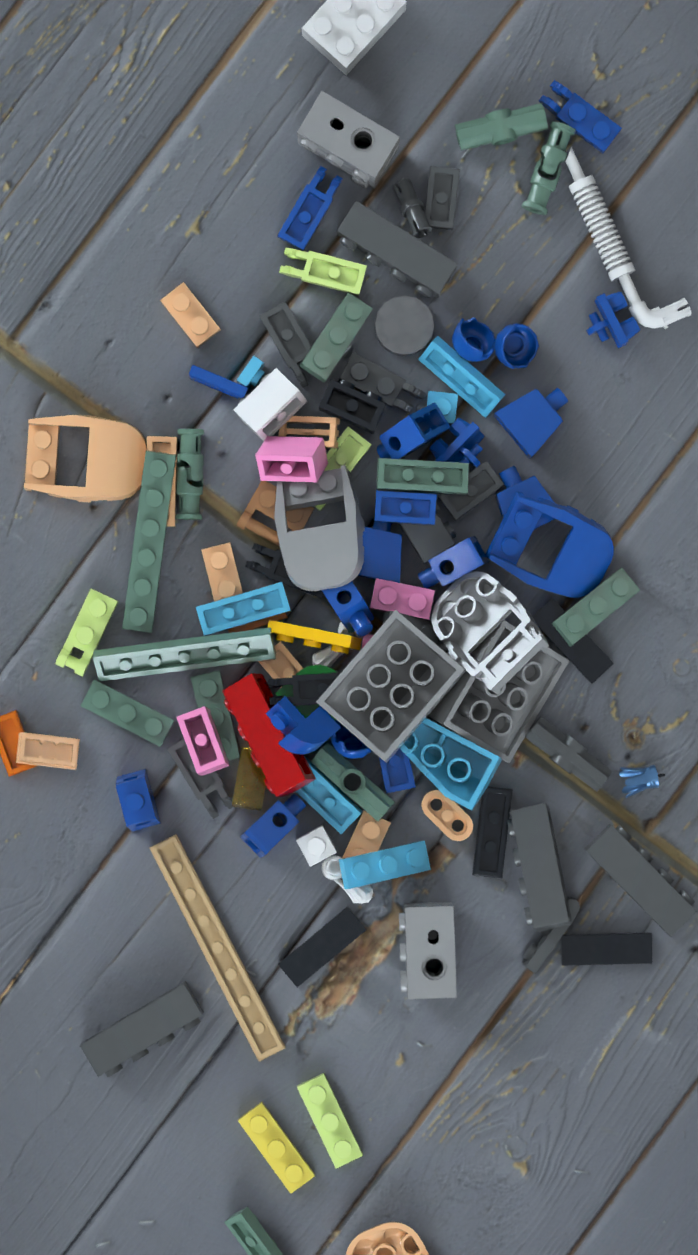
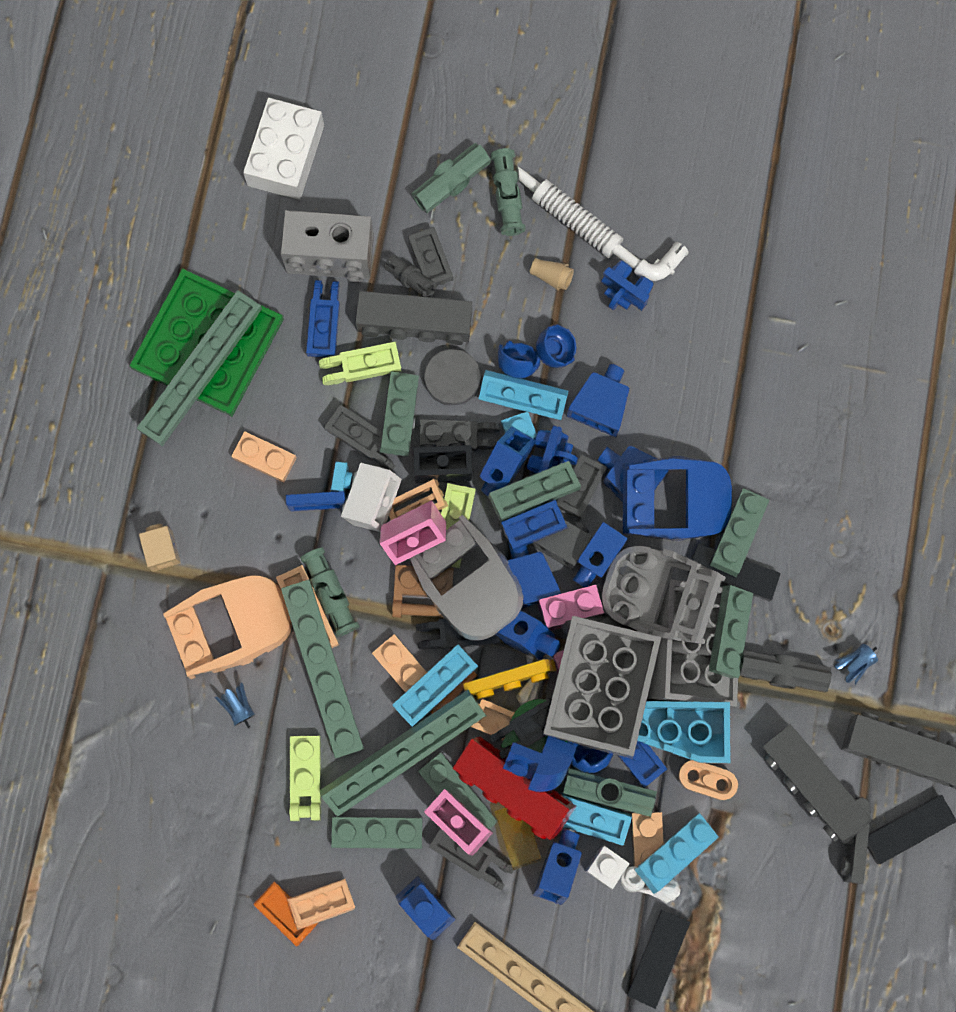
camera: 30 degrees left, 10 degrees down
light grey piece [399,902,457,999] -> none
black tile [472,786,513,879] -> none
blue hinge [539,80,622,154] -> none
none -> green plate [130,268,284,417]
none -> sand green plate [137,290,262,447]
none -> tan brick [139,524,181,572]
none -> flat silver piece [214,682,255,728]
none -> tan cone [530,258,574,290]
none -> sand green plate [709,585,753,679]

